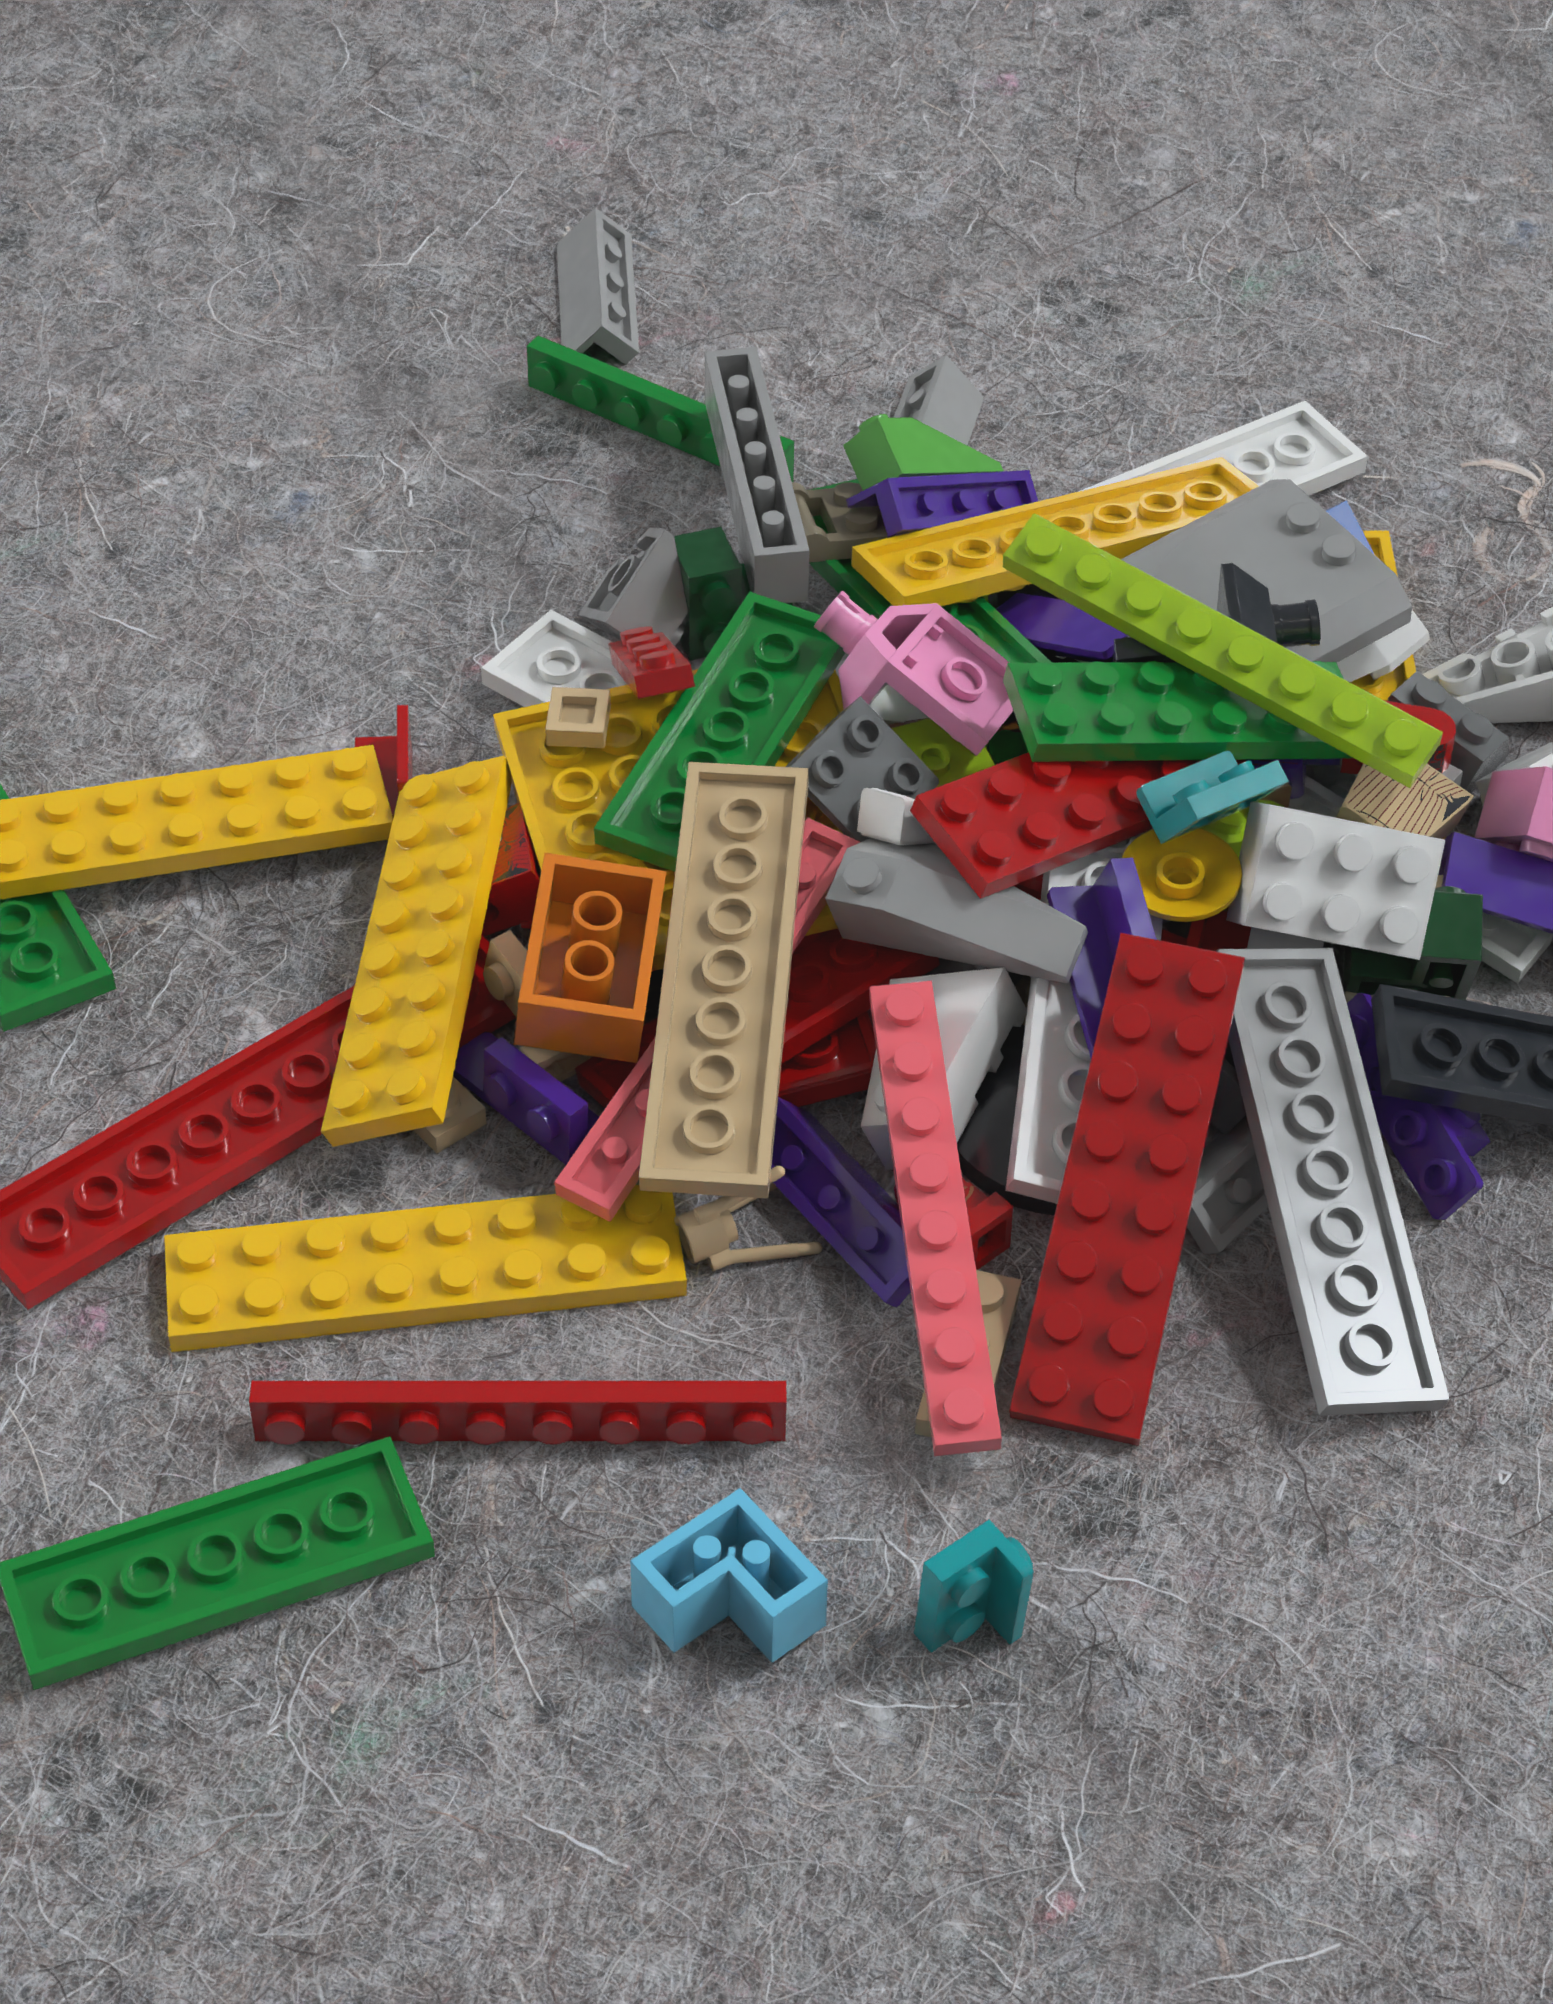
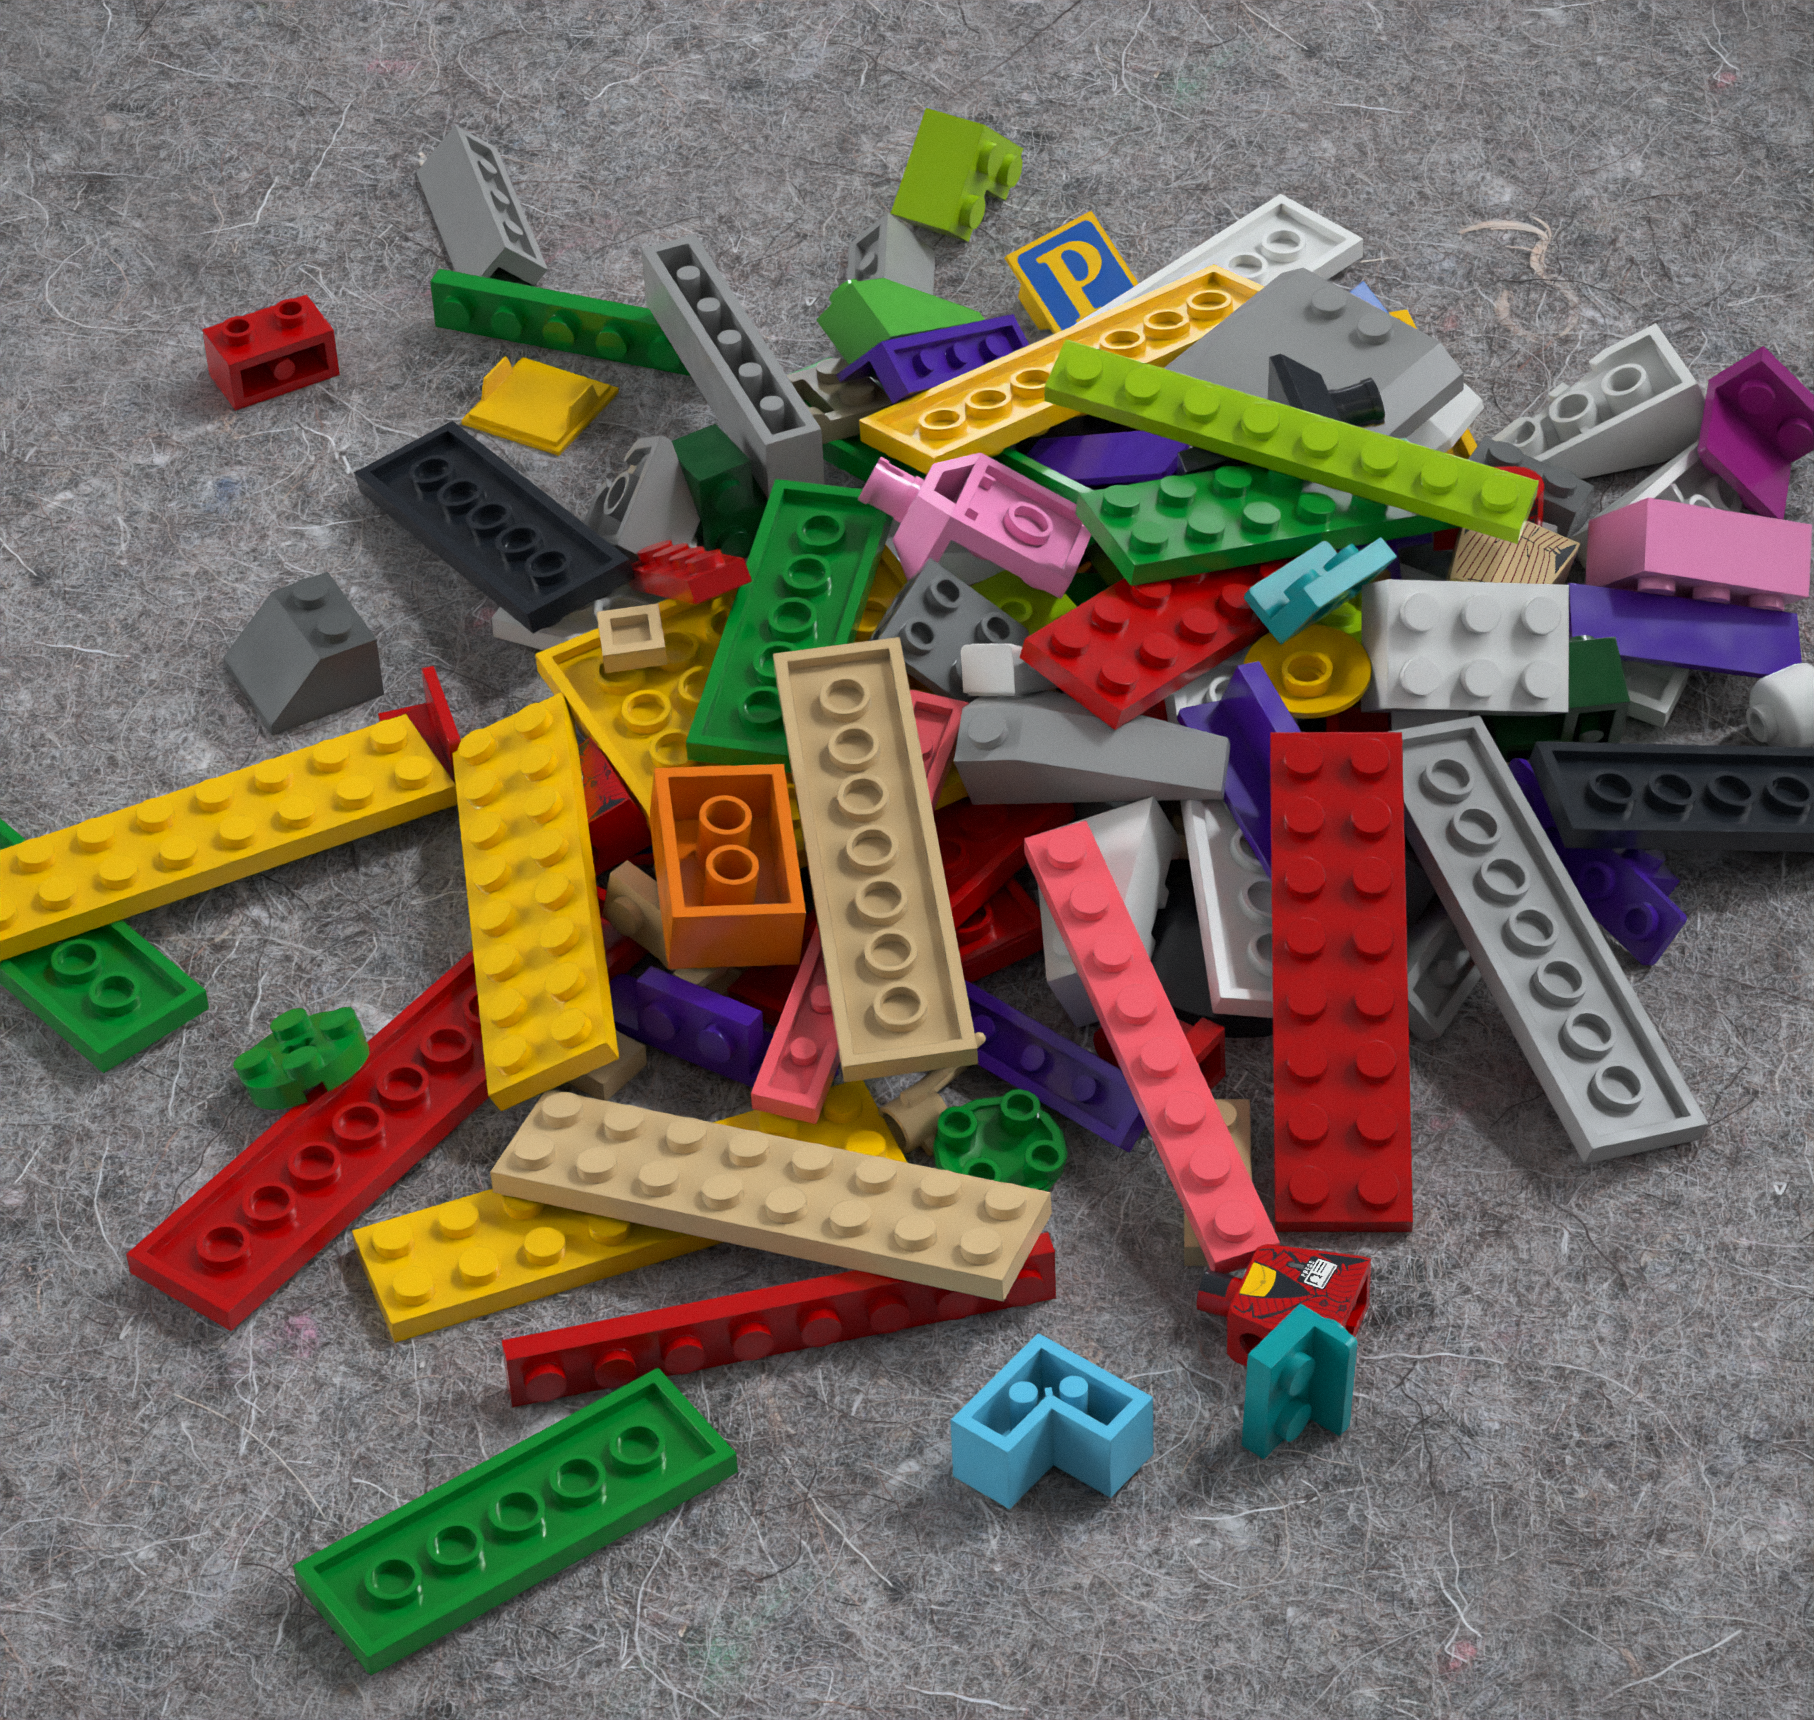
camera: 10 degrees left, 5 degrees down
none -> red brick [202,294,340,411]
none -> dark grey slope [223,572,384,736]
none -> green plate [233,1007,370,1110]
none -> black plate [354,421,635,634]
none -> yellow piece [461,356,619,456]
none -> tan plate [490,1089,1052,1302]
none -> lime brick [890,108,1023,242]
none -> green dish [933,1089,1068,1192]
none -> piece [1004,211,1139,334]
none -> red torso [1196,1244,1371,1367]

